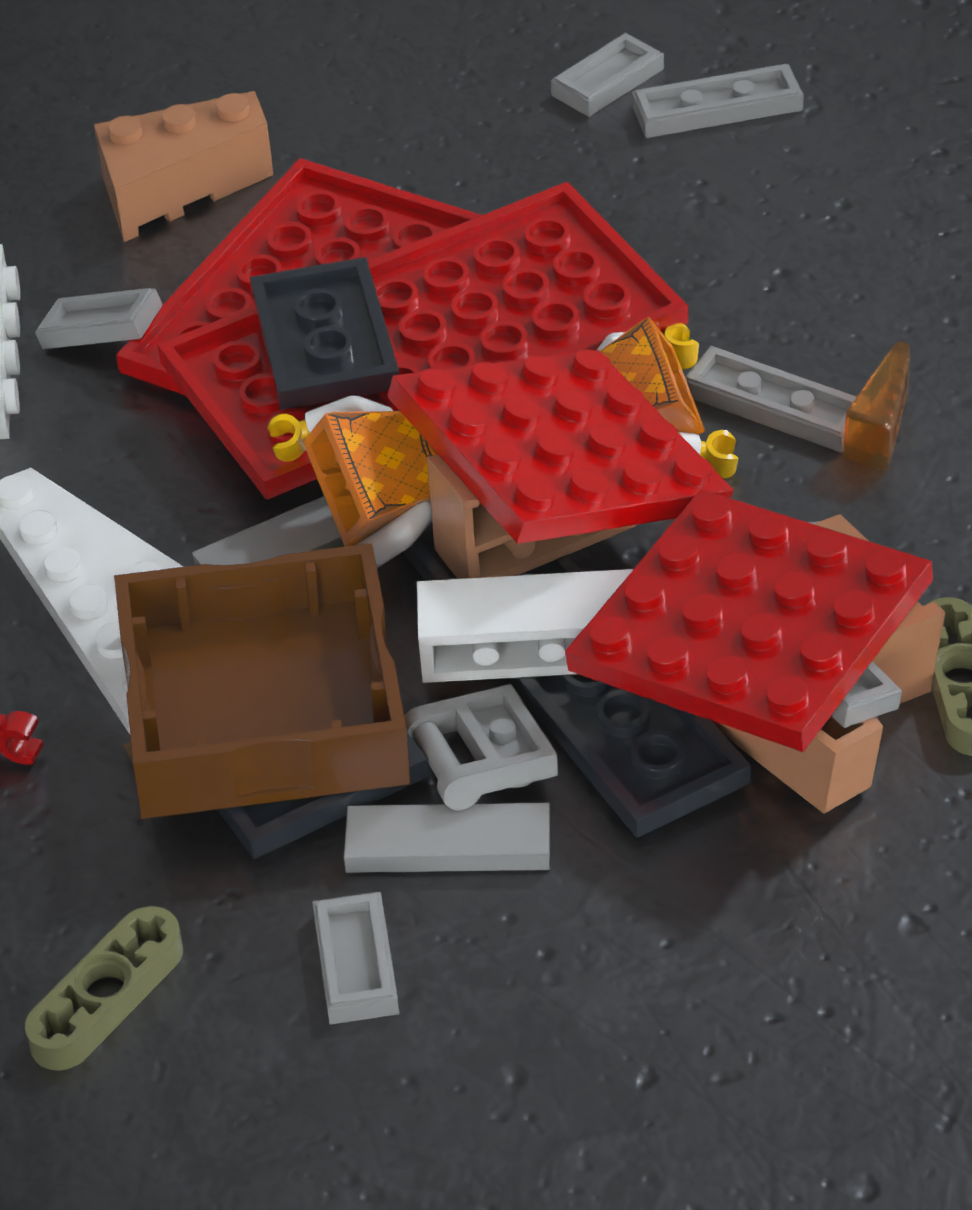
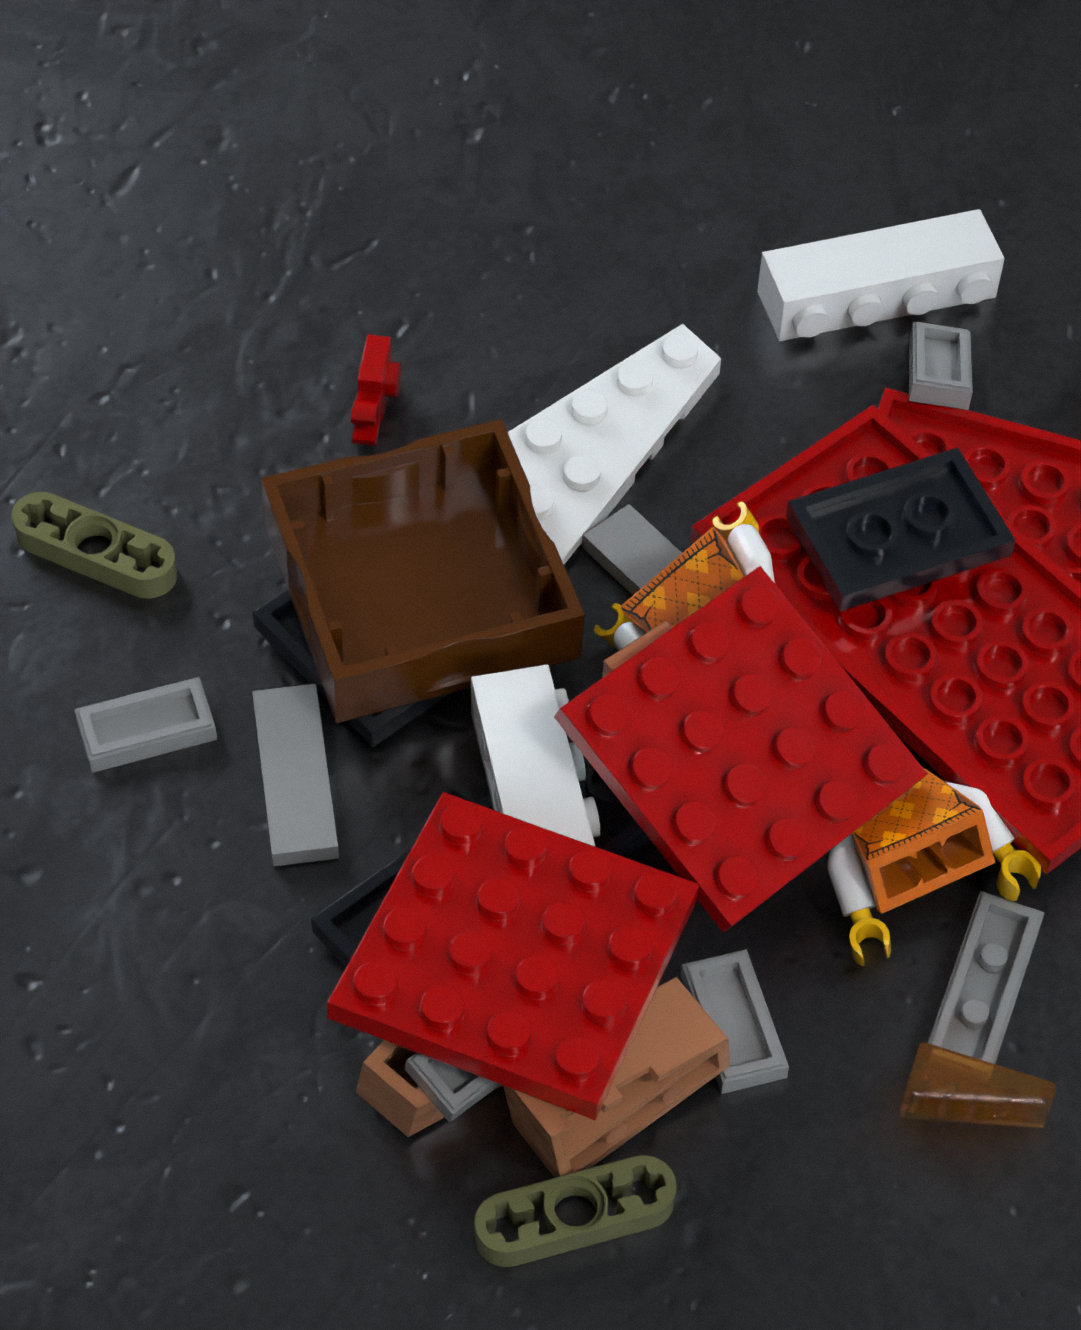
camera: 75 degrees right, 10 degrees up
light grey plate [404,684,558,811] -> none

